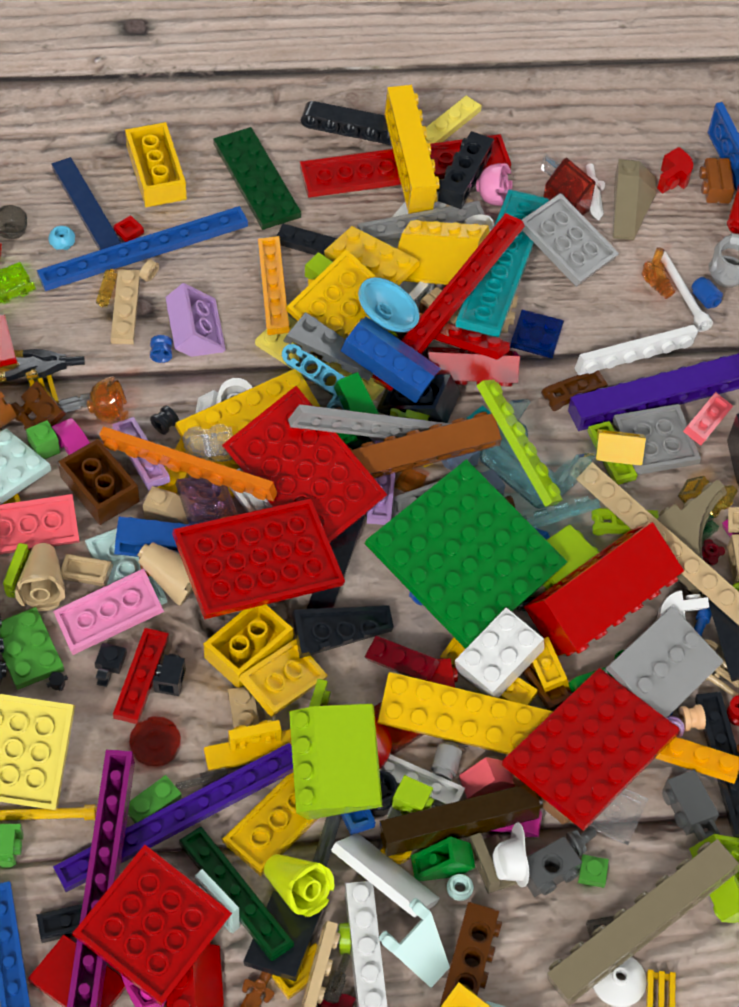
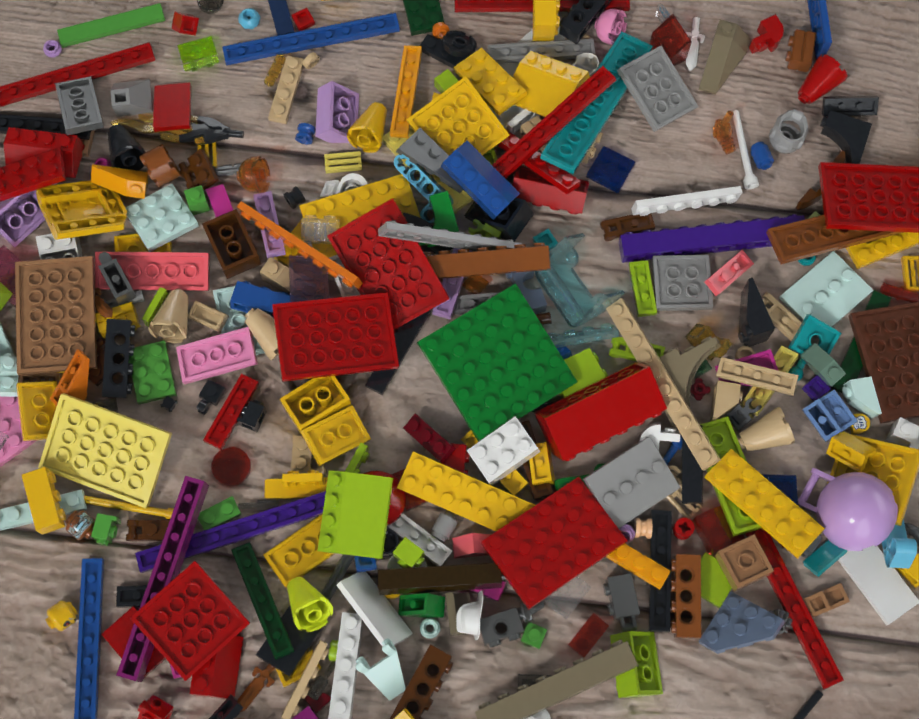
camera: 15 degrees right, 15 degrees up
light aqua tile [195,869,240,934] -> none
black wing [292,605,394,658] -> none
medium azure dish [358,278,419,332] -> none
lime plate [476,380,563,507] -> none
yellow panel [596,429,646,465] -> none
none -> reddish brown plate [126,520,170,542]
none -> light yellow tile [324,151,362,174]
none -> yellow cone [347,102,387,153]
none -> orange plate [432,22,450,39]
none -> black tile [441,30,477,58]
none -> clear red plate [568,613,609,658]

